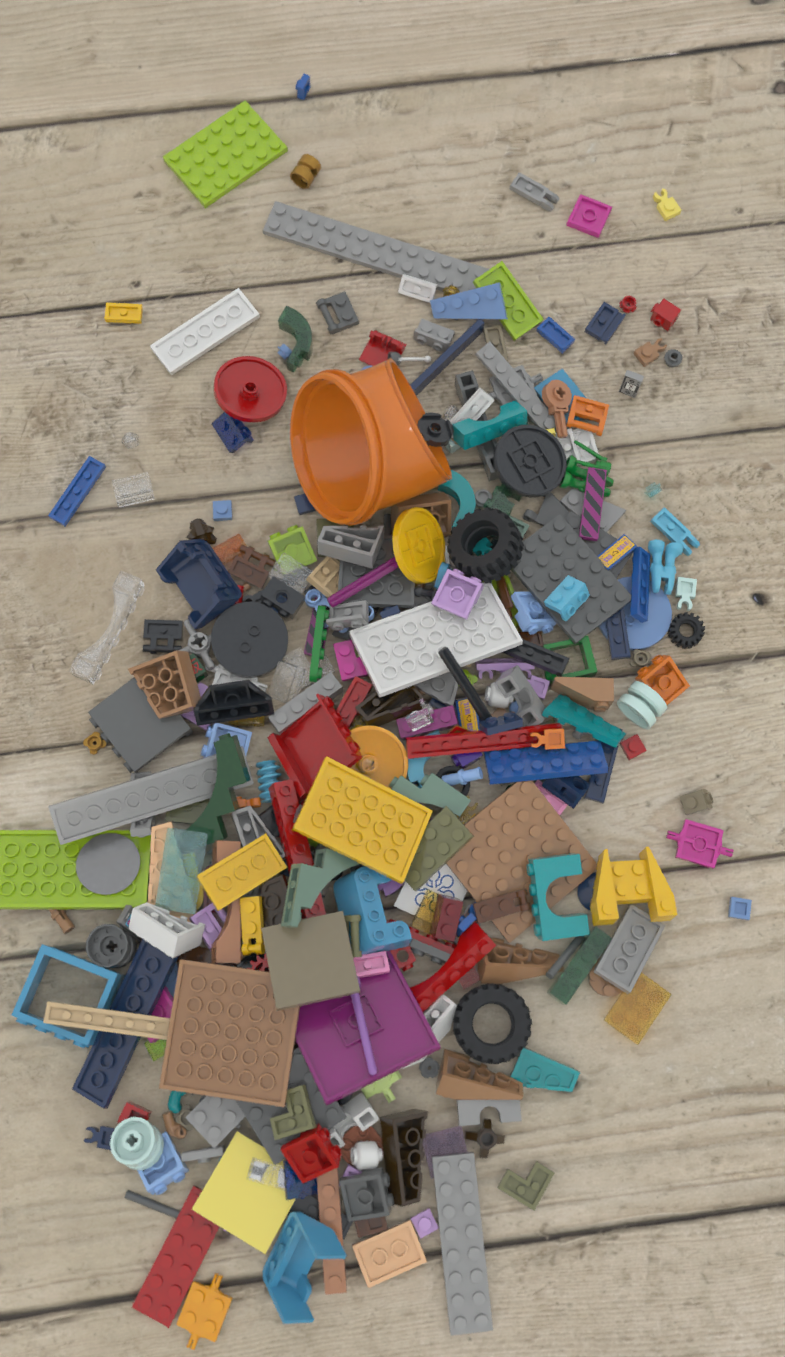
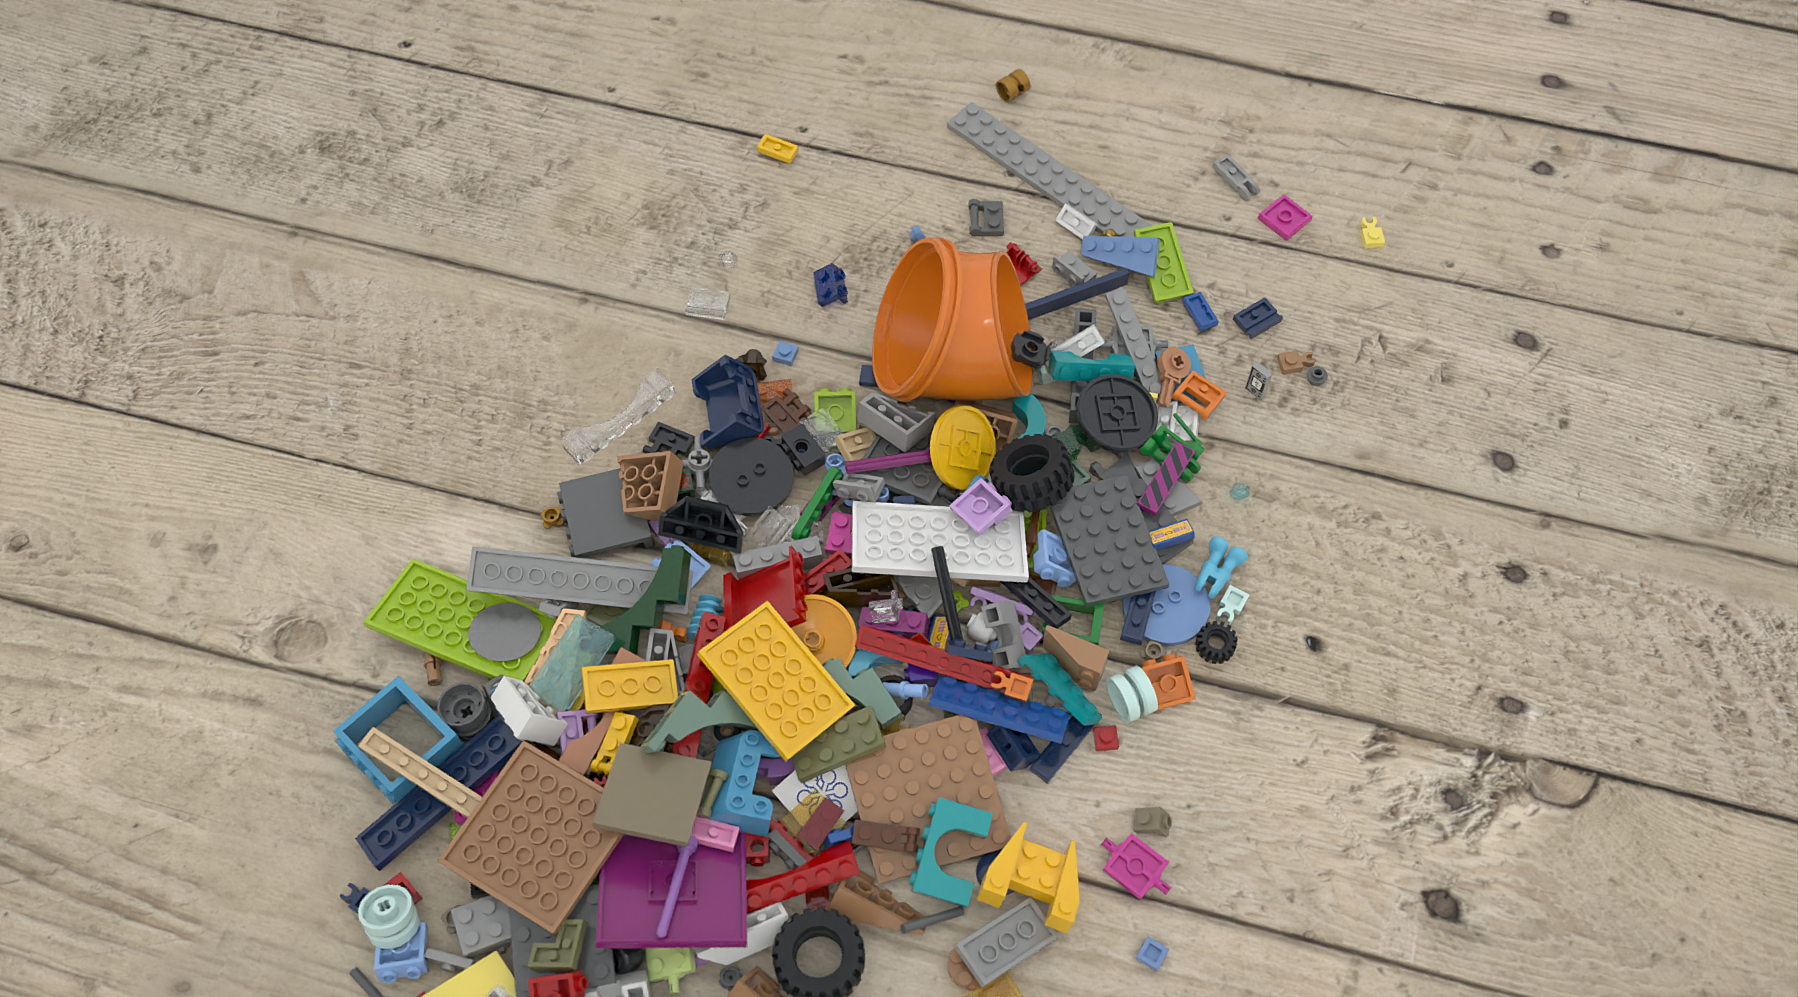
camera: 25 degrees right, 15 degrees down
blue plate [48,456,106,527] -> none
white plate [150,288,260,376] -> none
medium nougat arm [162,1111,187,1139] -> none
lime plate [163,100,288,209] -> none
teal arm [167,1090,187,1114] -> none
red dish [213,356,287,423] -> none
clear green arch [278,305,313,373] -> none
blue plate [295,73,311,100] -> none
hinge [388,352,431,365] -> none
dark tan hinge [483,325,508,362] -> none
medium azure bracket [544,575,590,621] -> none
clear green arch [547,926,613,1005] -> none
red plate [619,296,637,313] -> none
blue plate [630,546,650,623] -> none
red brick [650,298,681,331] -> none
medium azure hinge [650,508,700,556] -> none

